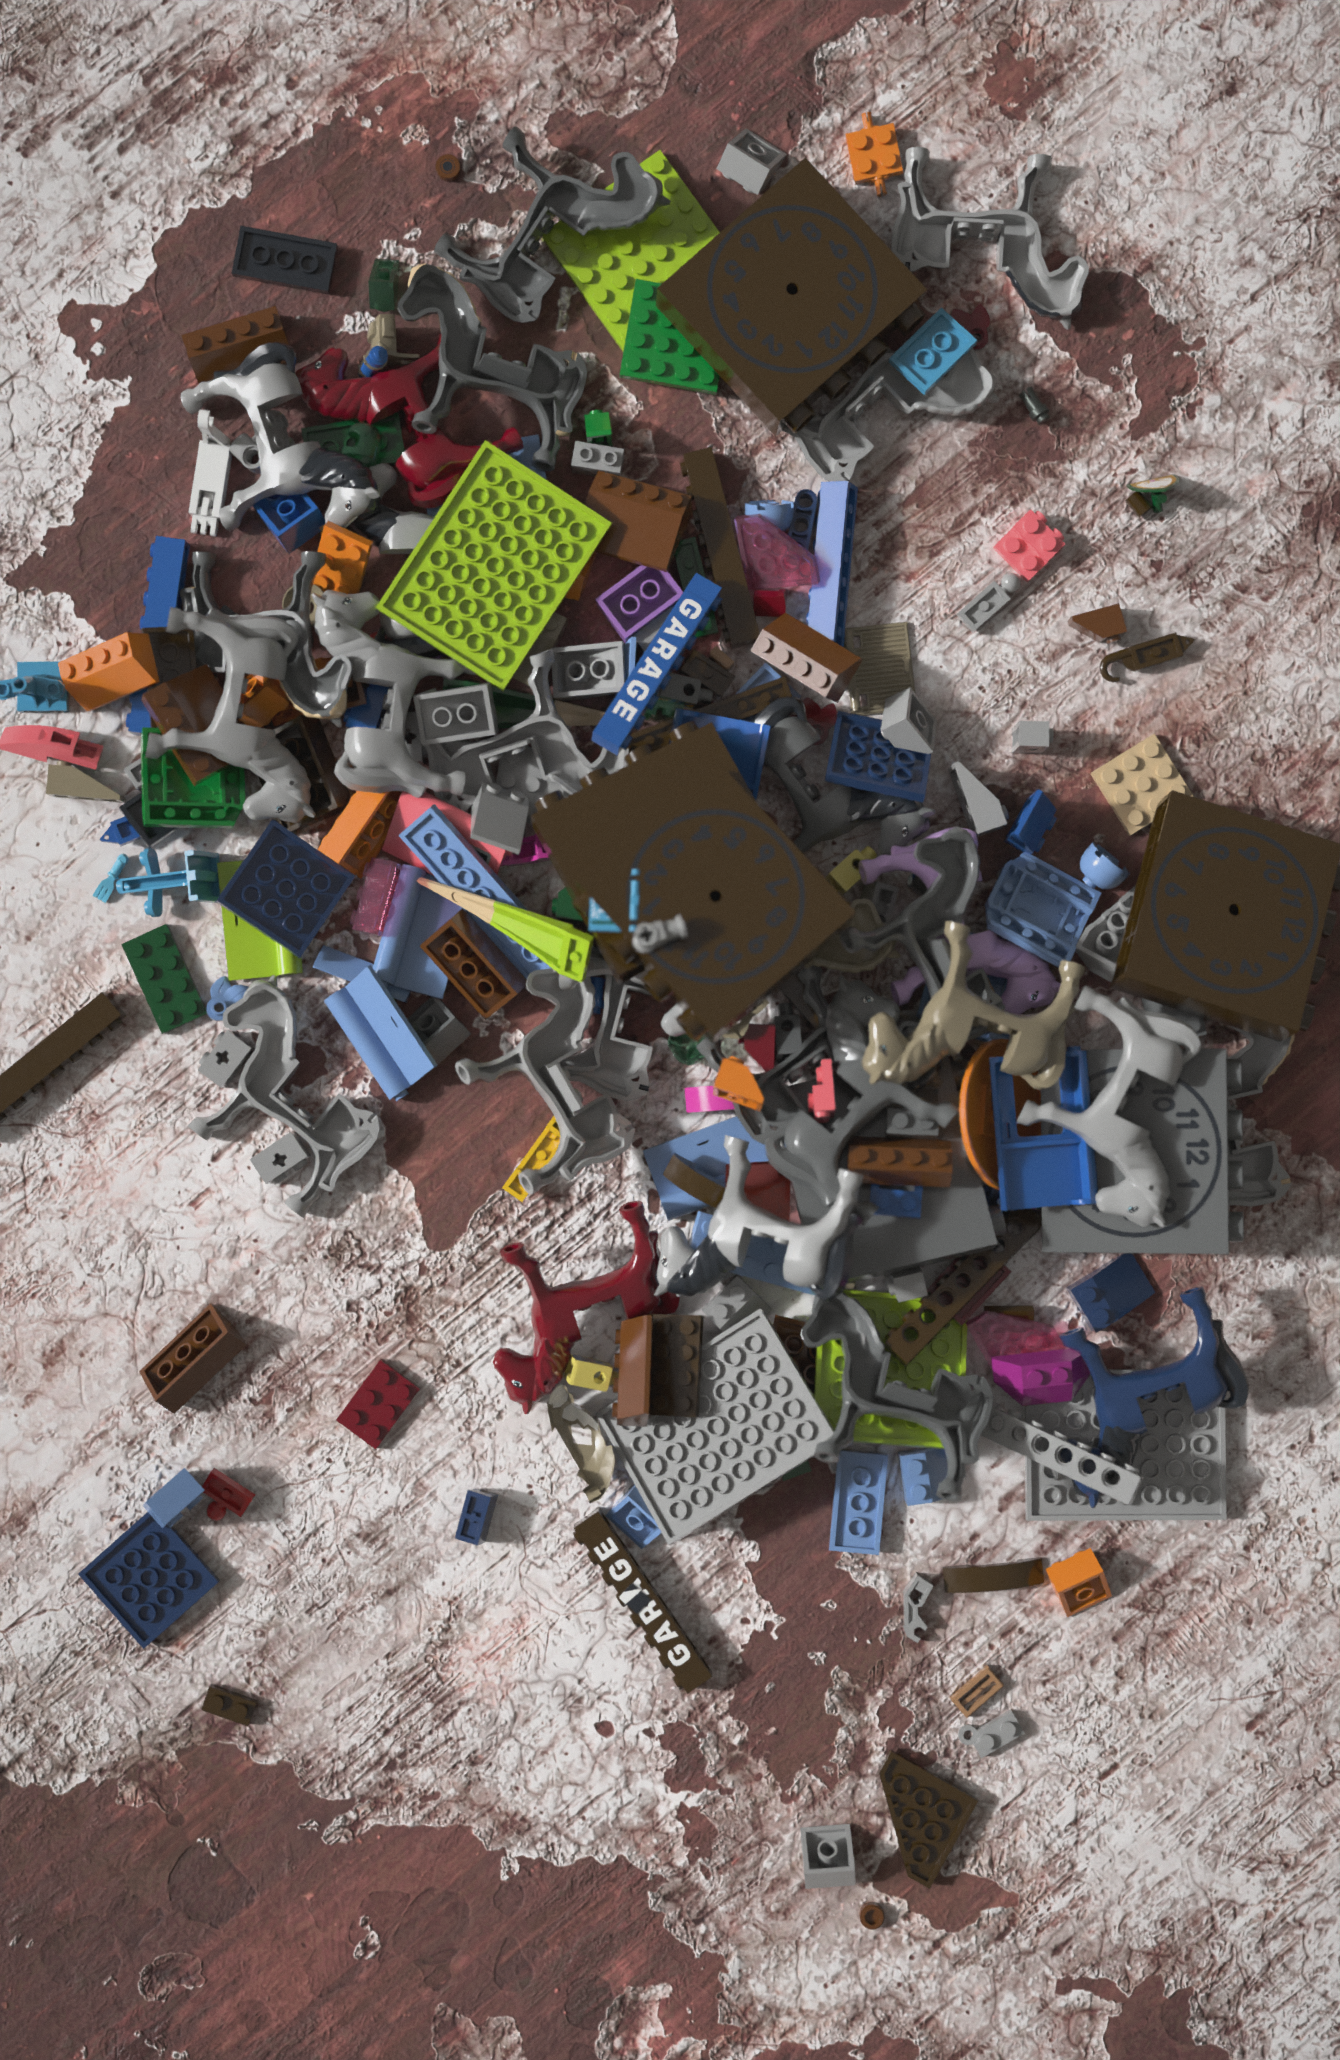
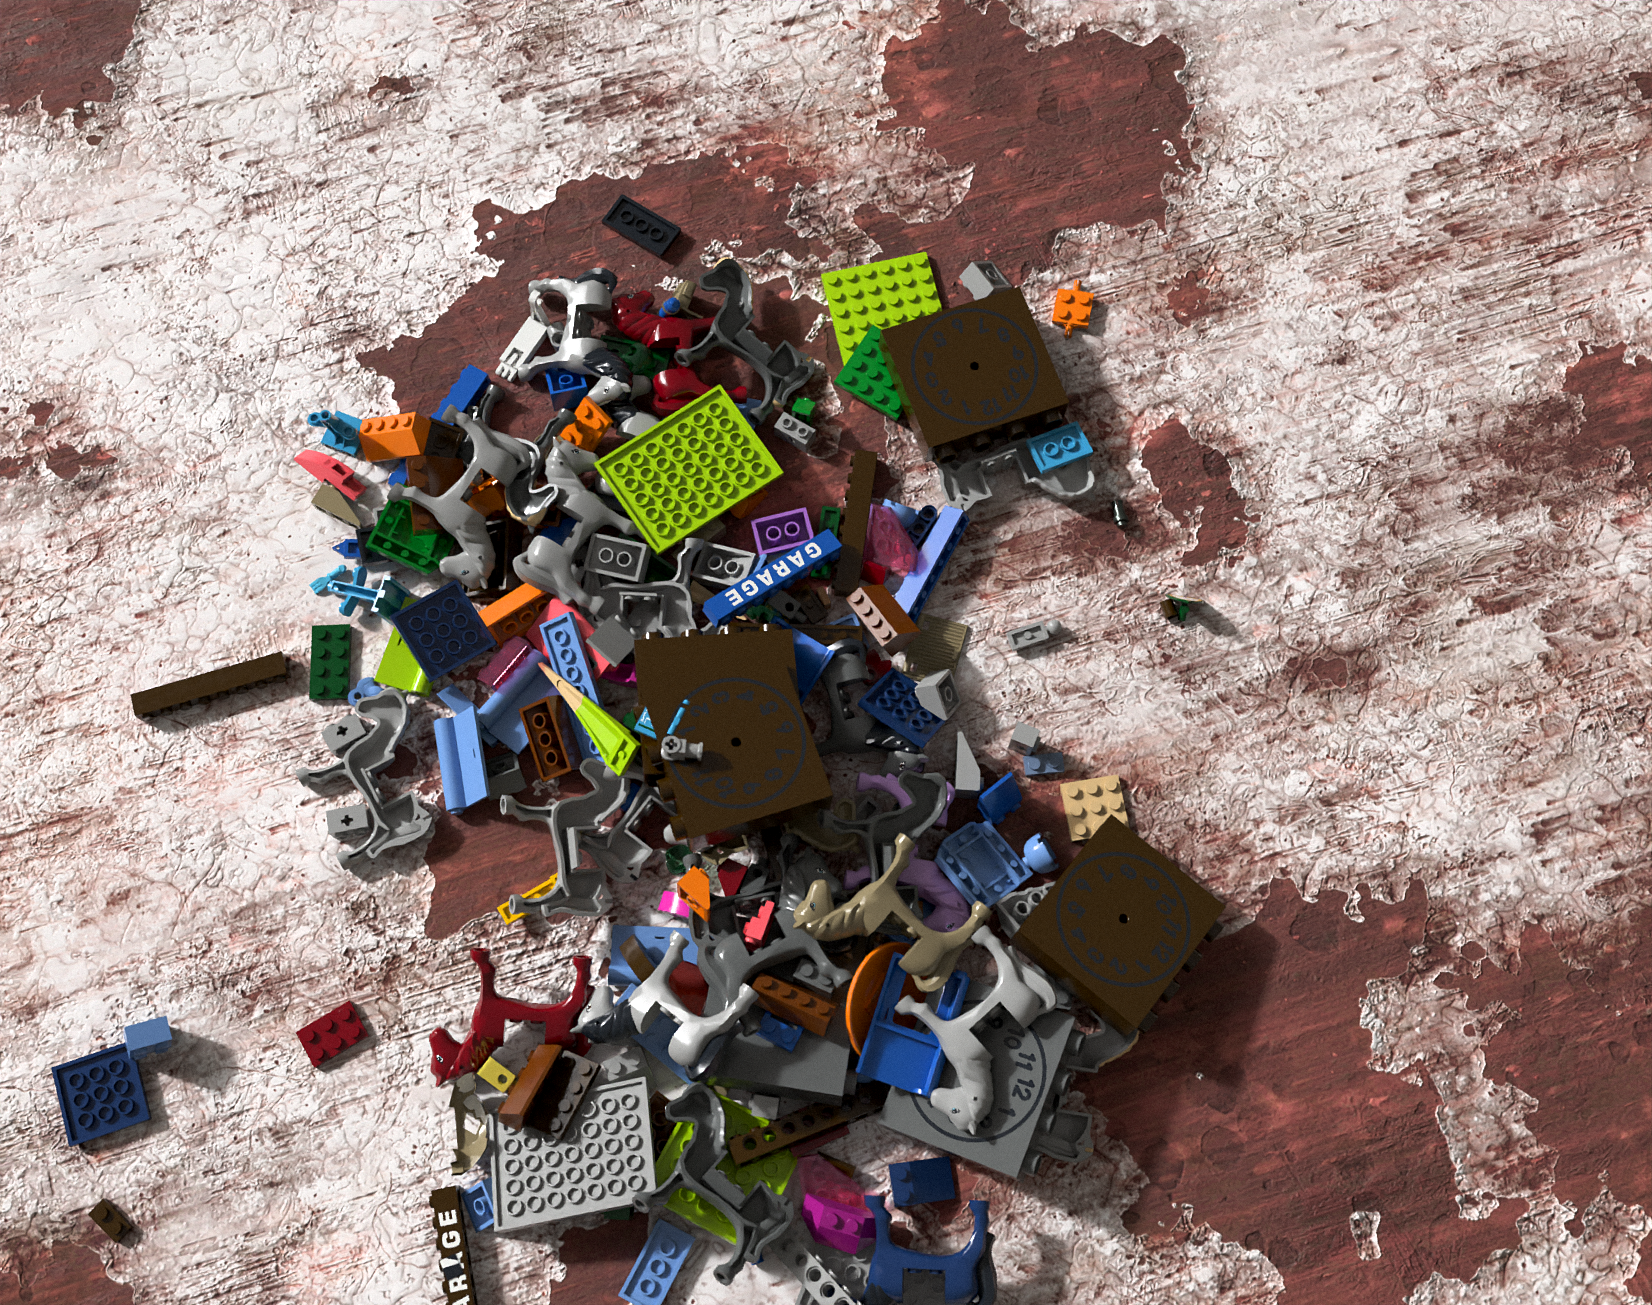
camera: 20 degrees right, 15 degrees down
reddish brown slope [139,1303,246,1414] -> none
reddish brown slope [181,306,290,384] -> none
red plate [202,1468,256,1521] -> none
clear green slope [368,259,400,312] -> none
dark grey animal [434,126,671,323] -> none
reddish brown tile [435,154,461,182] -> none
dark blue hinge [455,1489,498,1546] -> none
reddish brown slope [585,470,692,572] -> none
light yellow torso [825,846,877,896] -> none
light grey animal [892,147,1089,330] -> none
medium blue slope [898,1448,947,1506] -> none
dark red plate [951,304,990,351] -> none
coral plate [993,509,1065,583] -> none
reddish brown slope [1067,603,1127,644] -> none
dark brown plate [1099,632,1195,682] -> none
none -> sand blue plate [1023,752,1065,777]

